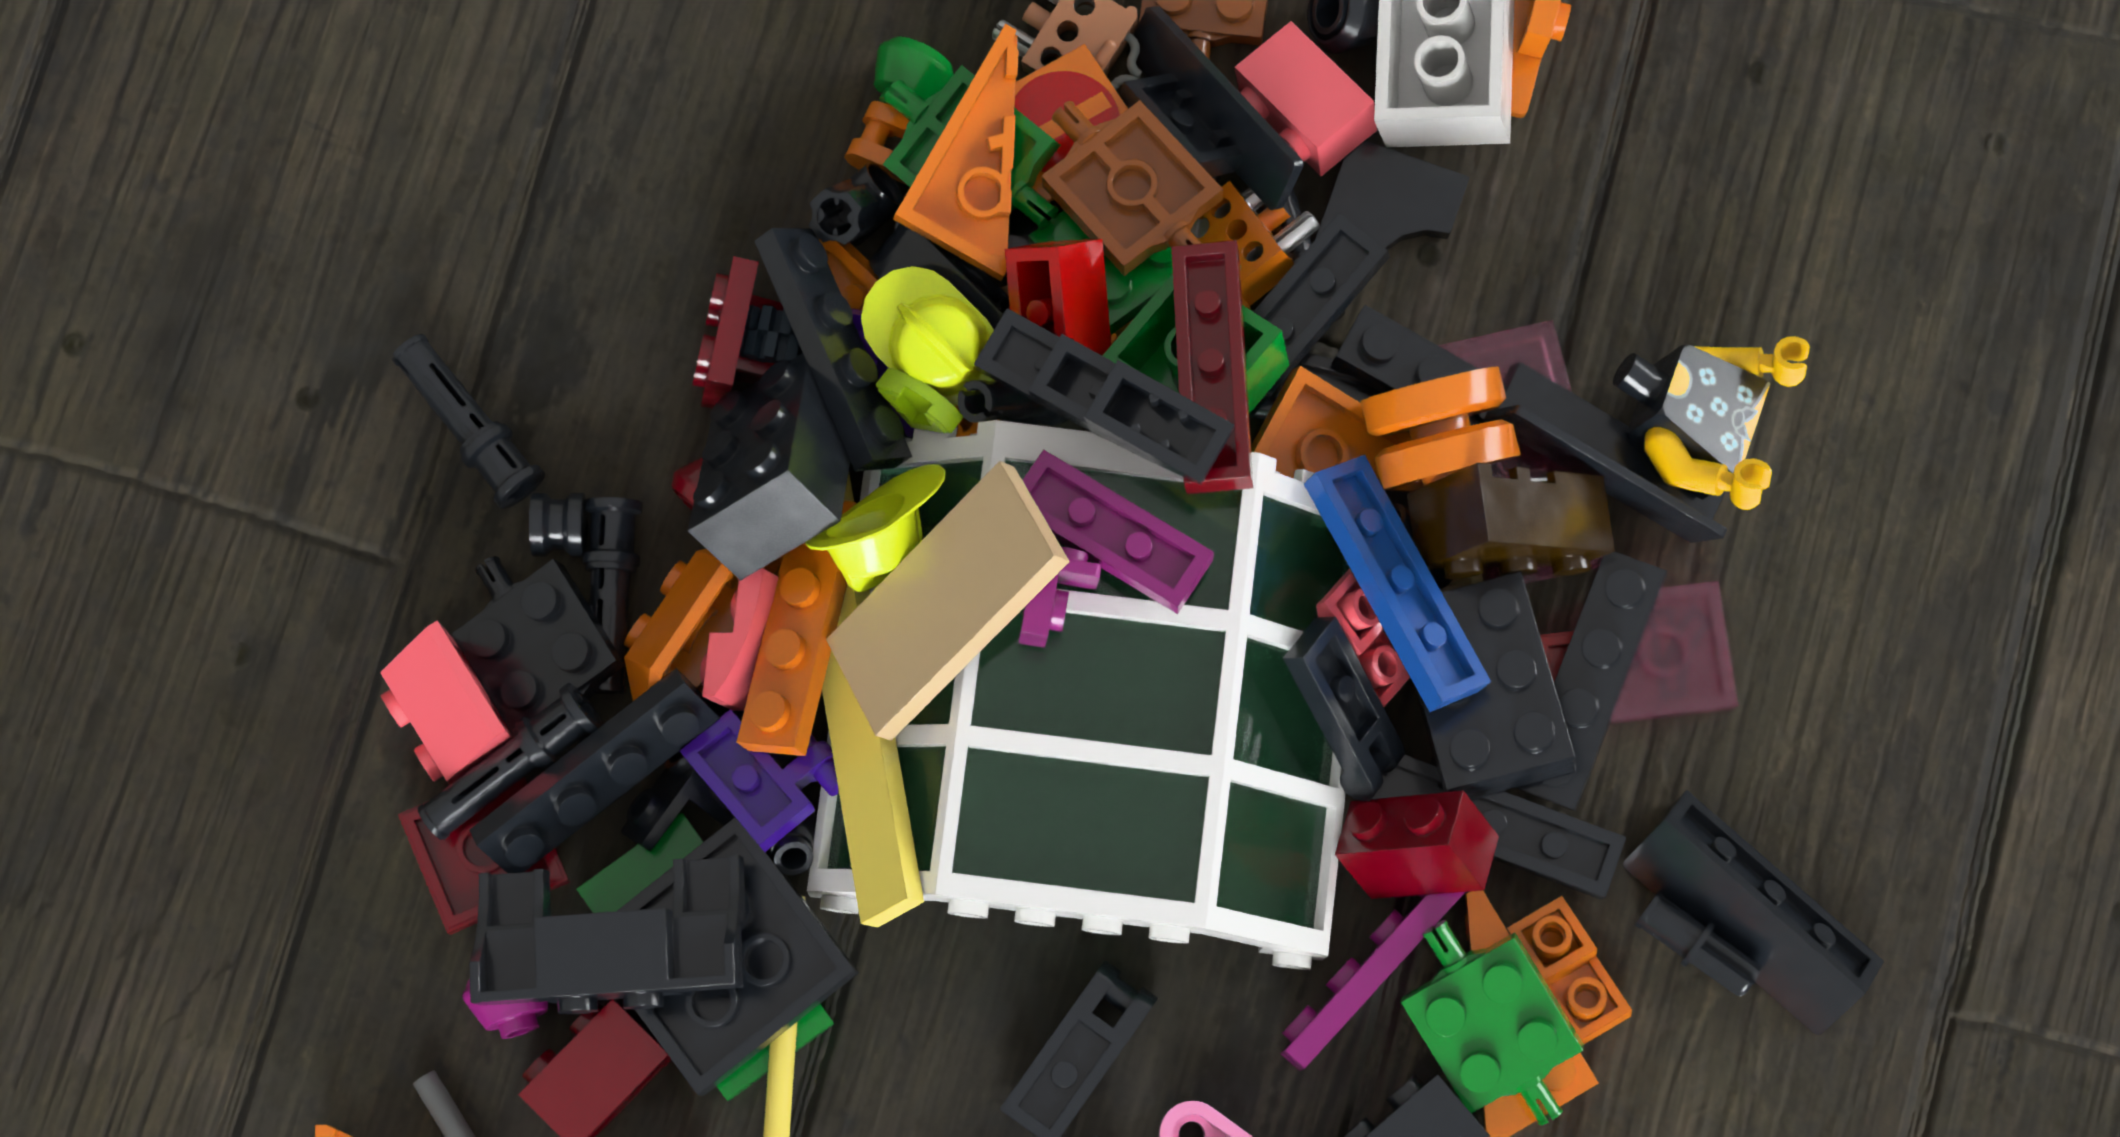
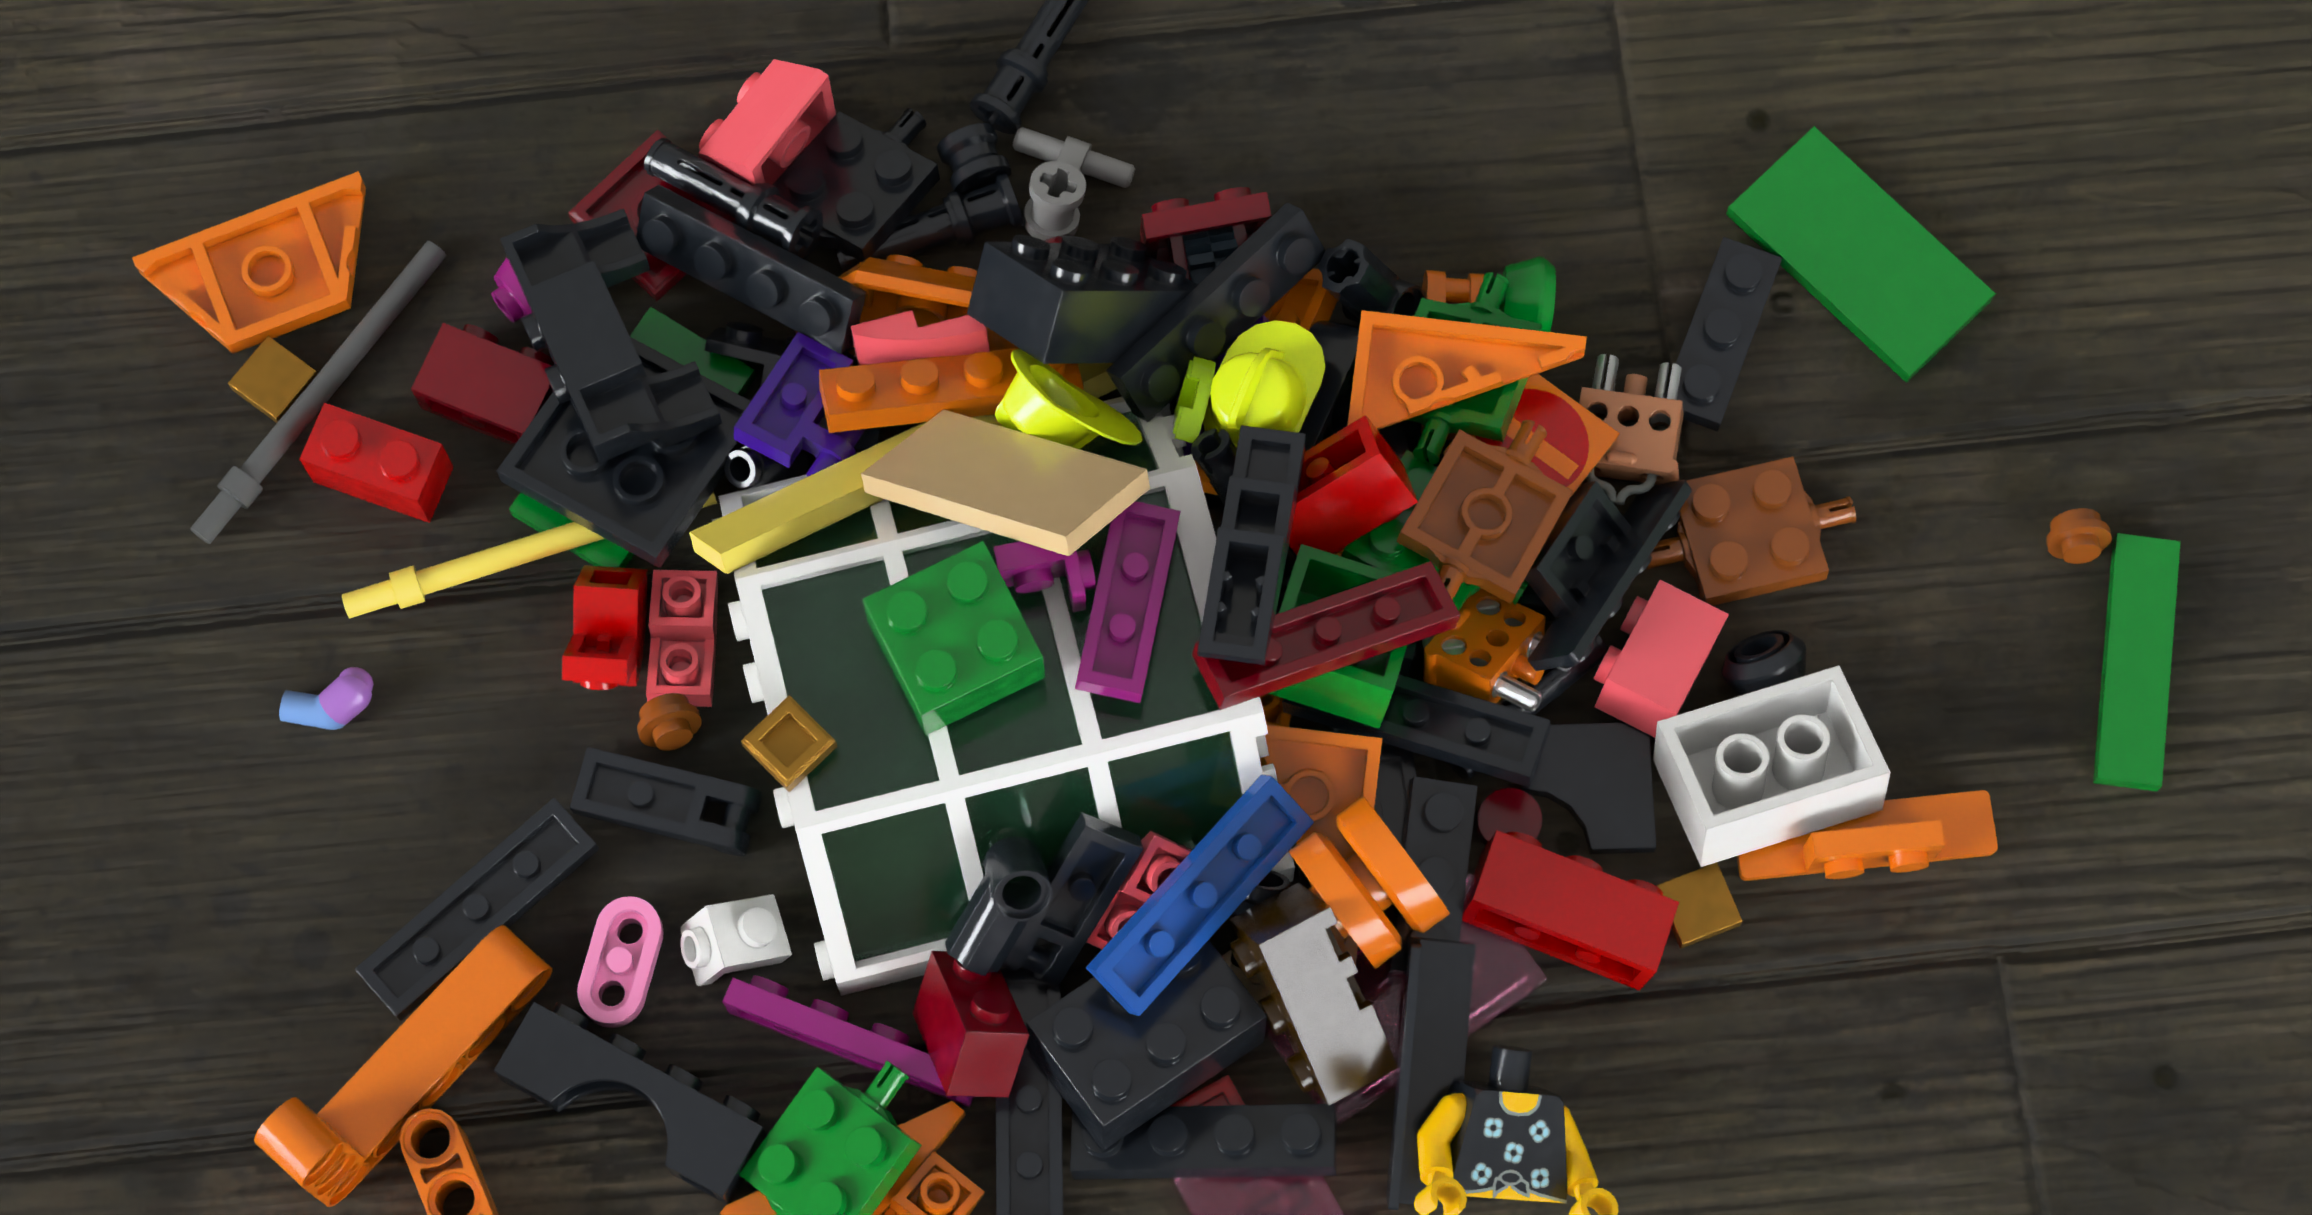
camera: 75 degrees right, 5 degrees down
none -> red brick [562,565,648,690]
none -> dark orange plate [637,693,702,751]
none -> coral slope [646,570,718,707]
none -> white bracket [681,894,792,986]
none -> pearl gold tile [741,695,838,792]
none -> green brick [862,541,1045,736]
none -> black piece [945,836,1053,976]
none -> light grey piece [1013,127,1135,240]
none -> red brick [1462,830,1679,991]
none -> dark red tile [1476,788,1542,846]
none -> pearl gold tile [1657,862,1743,949]

